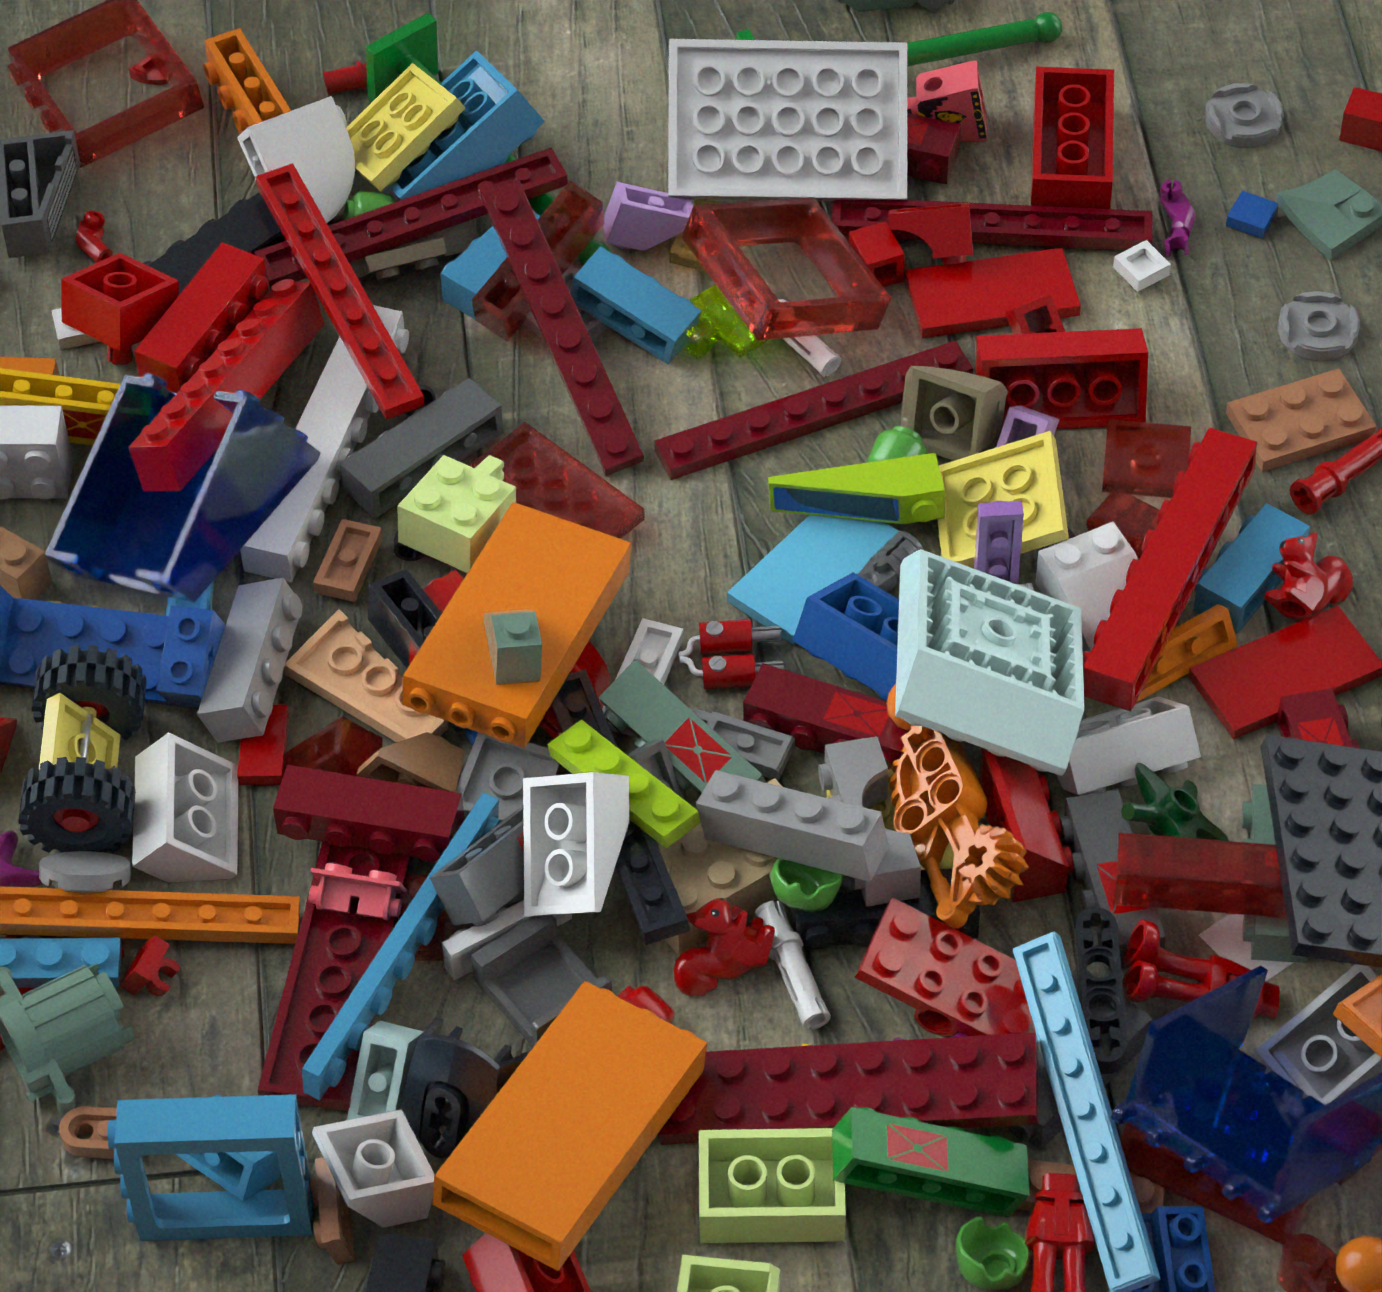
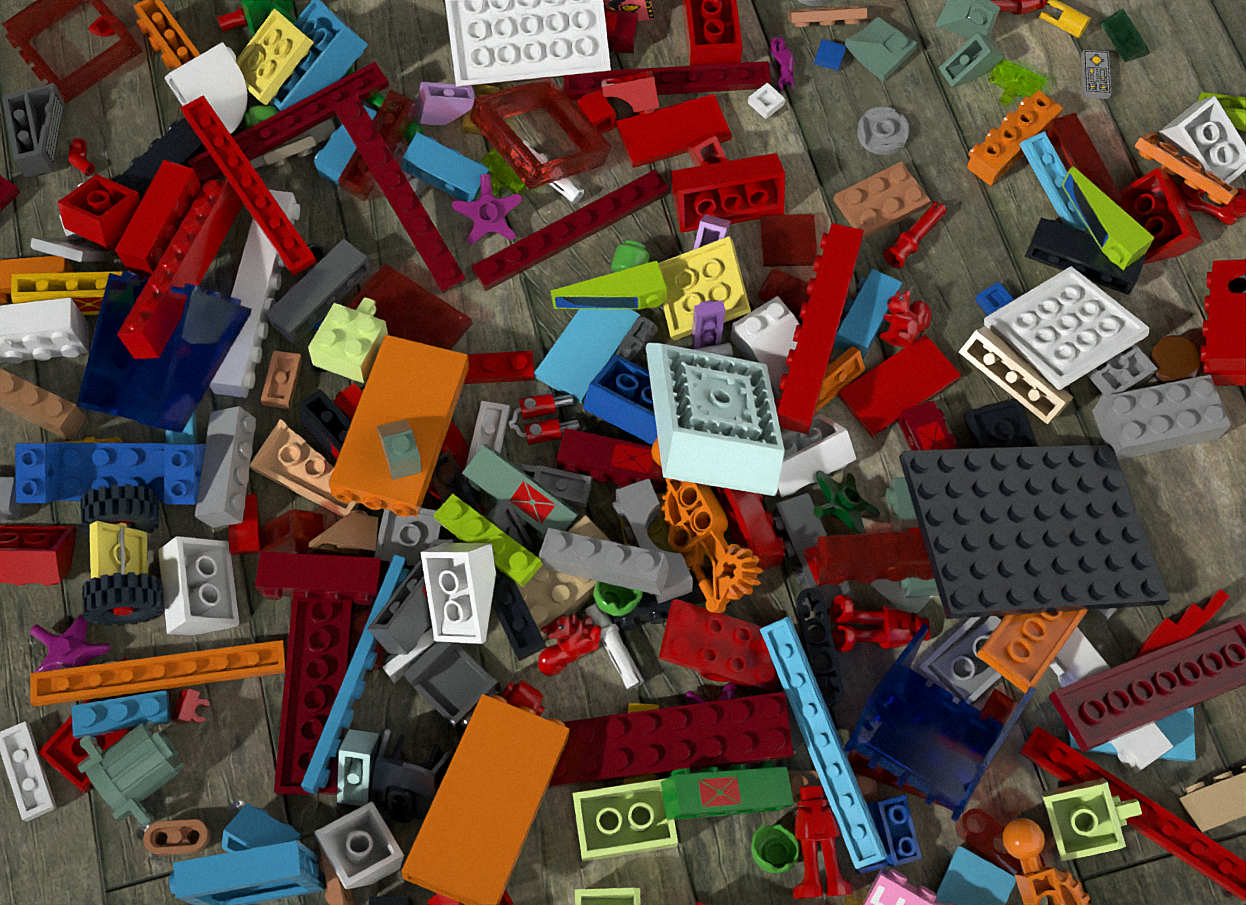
camera: 10 degrees left, 15 degrees up
light grey tile [39,851,131,892] -> none
coral hinge [308,863,408,921] -> none
dark tan slope [901,366,1008,461] -> none
none -> light grey tile [30,237,110,262]
none -> magenta animal [452,174,522,245]
none -> red plate [463,351,534,385]
none -> nougat plate [788,5,867,27]

